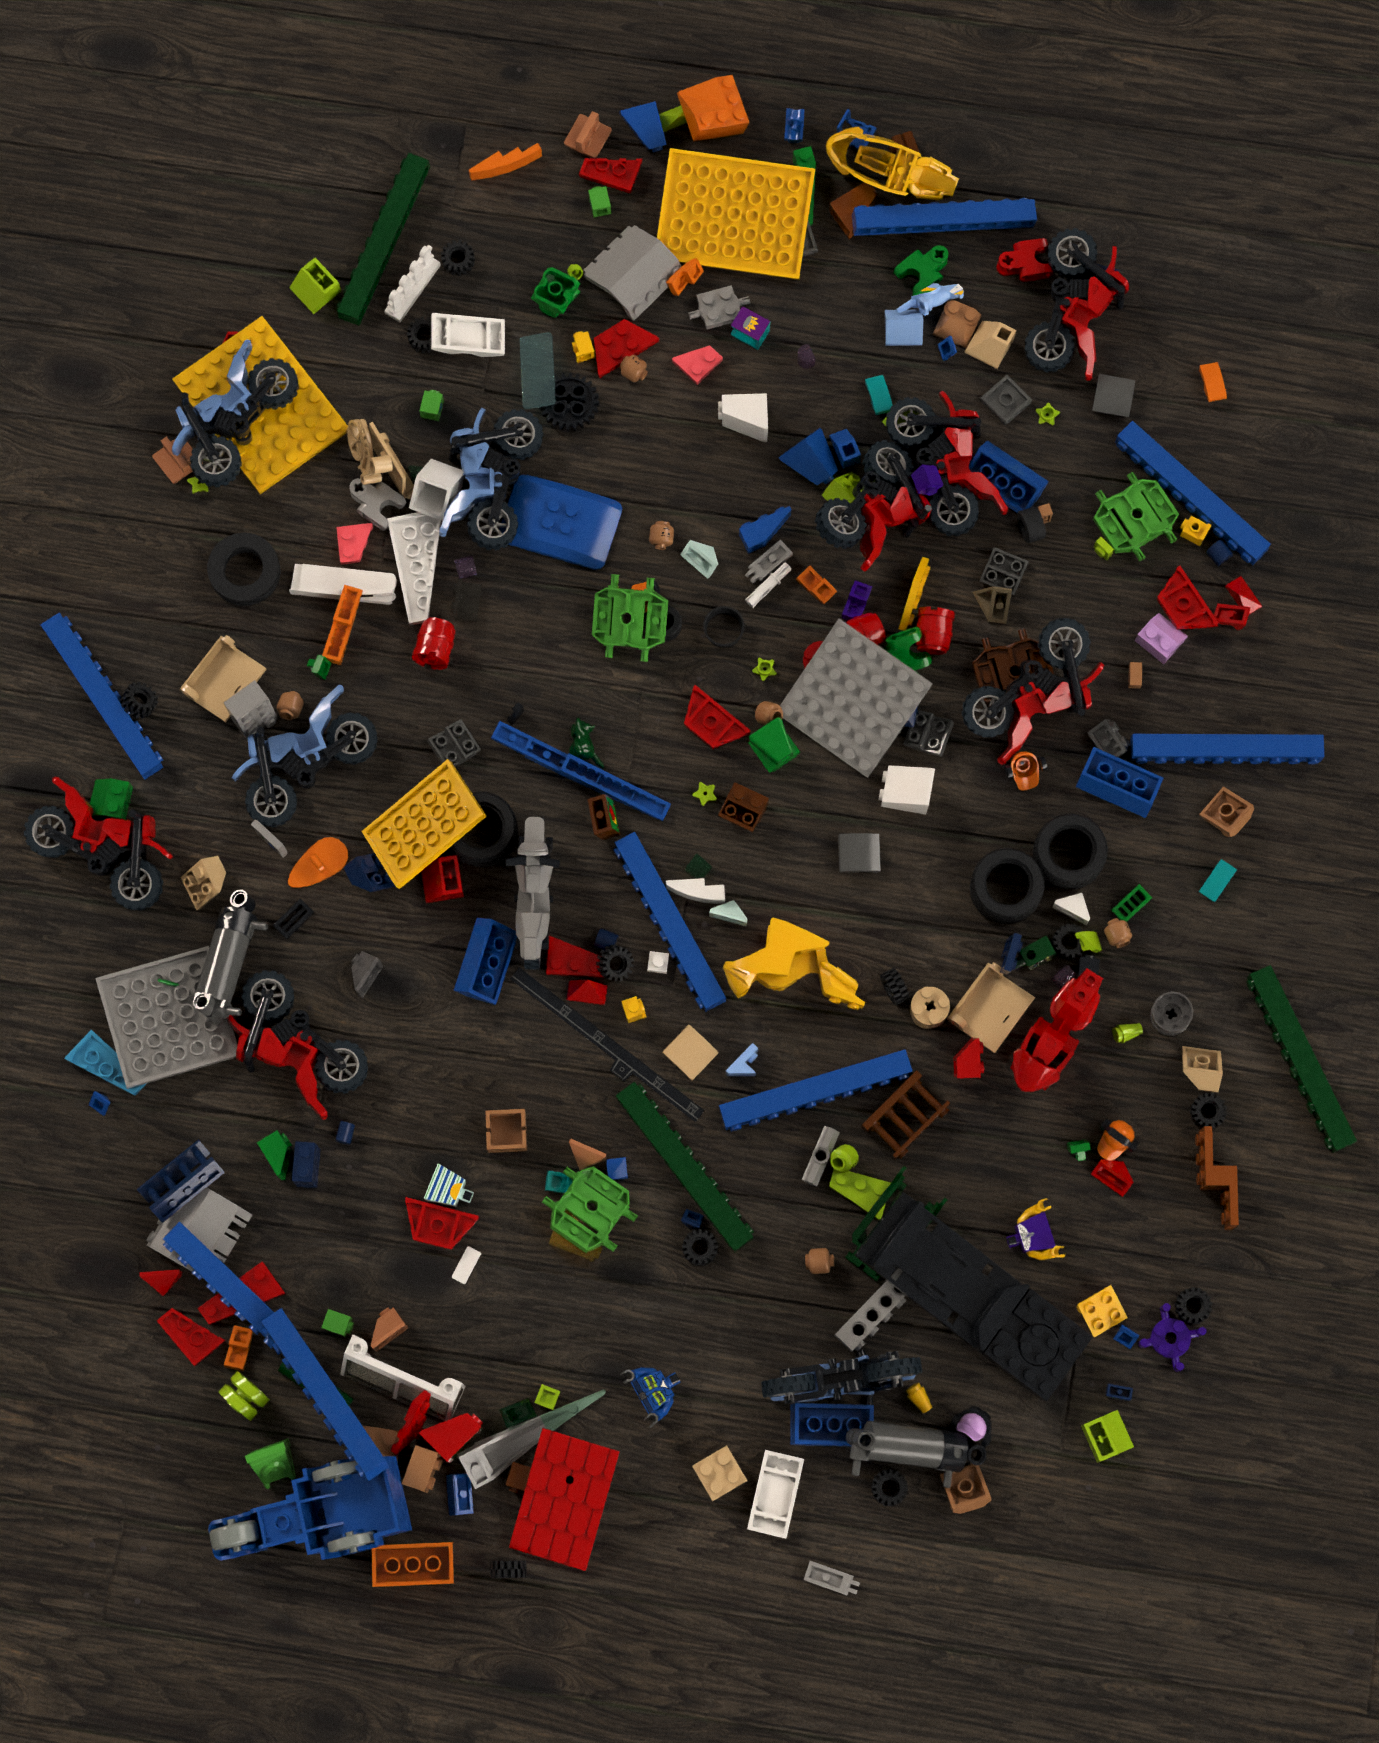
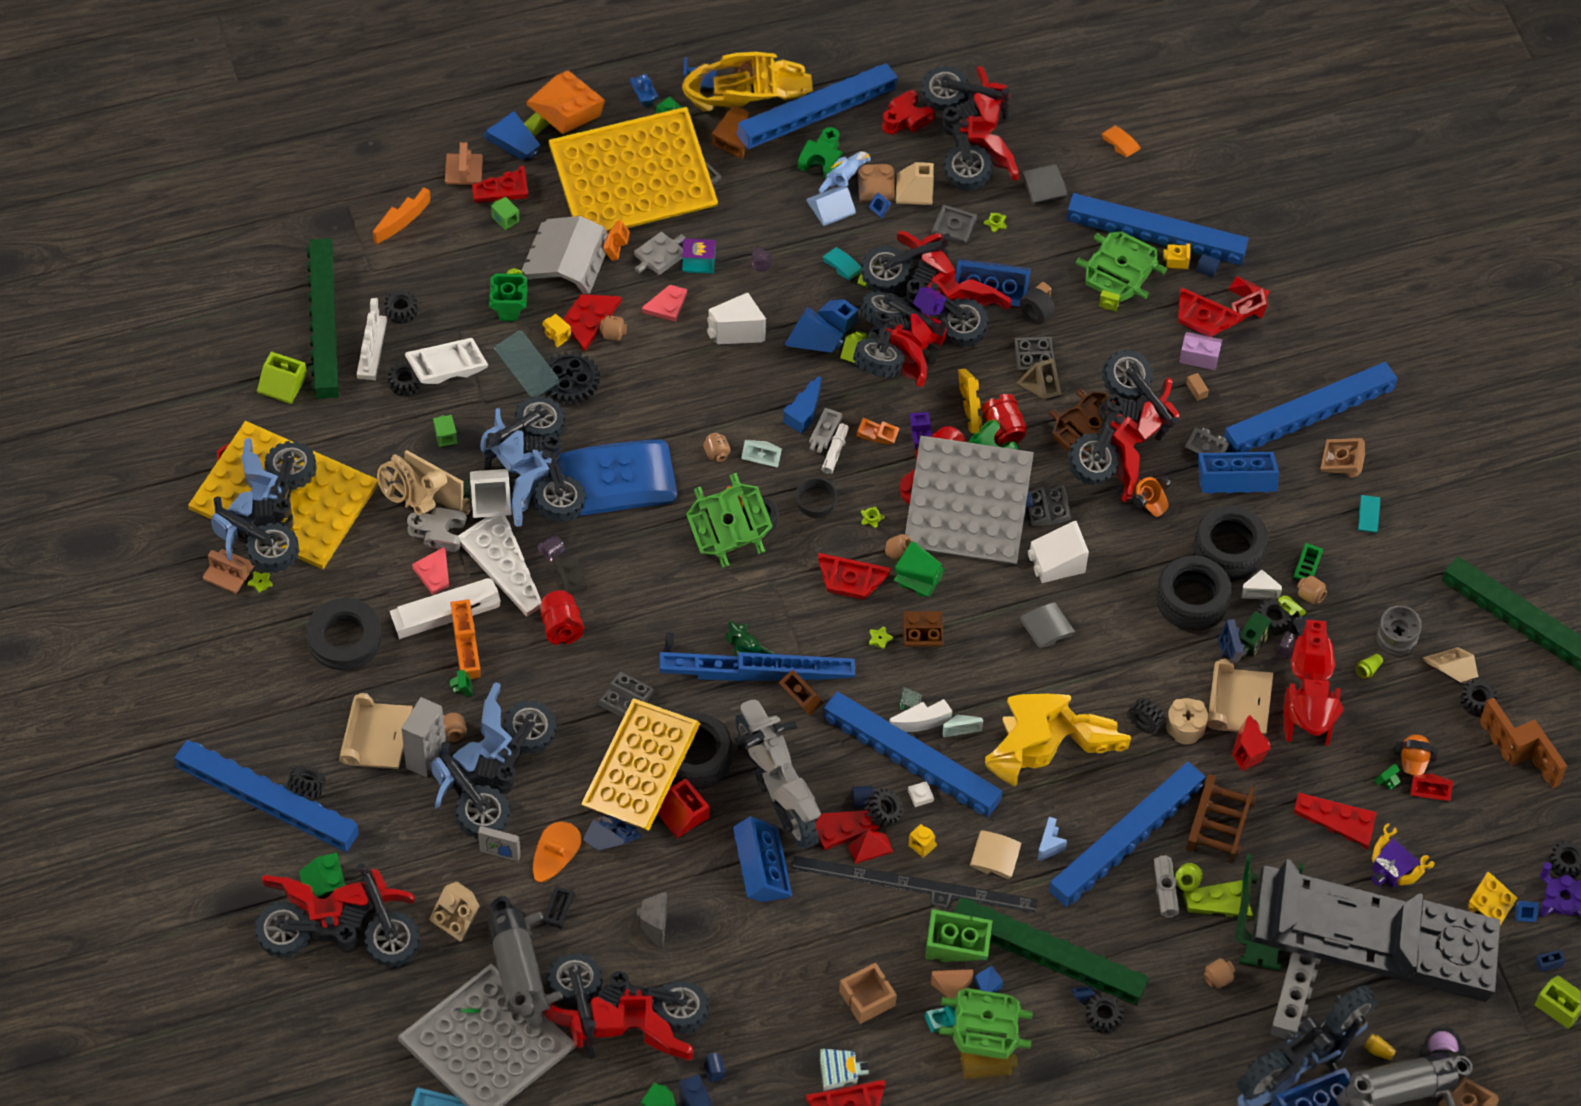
camera: 30 degrees left, 20 degrees down
none -> bright green piece [926,909,992,963]
none -> red wing [1294,793,1377,850]

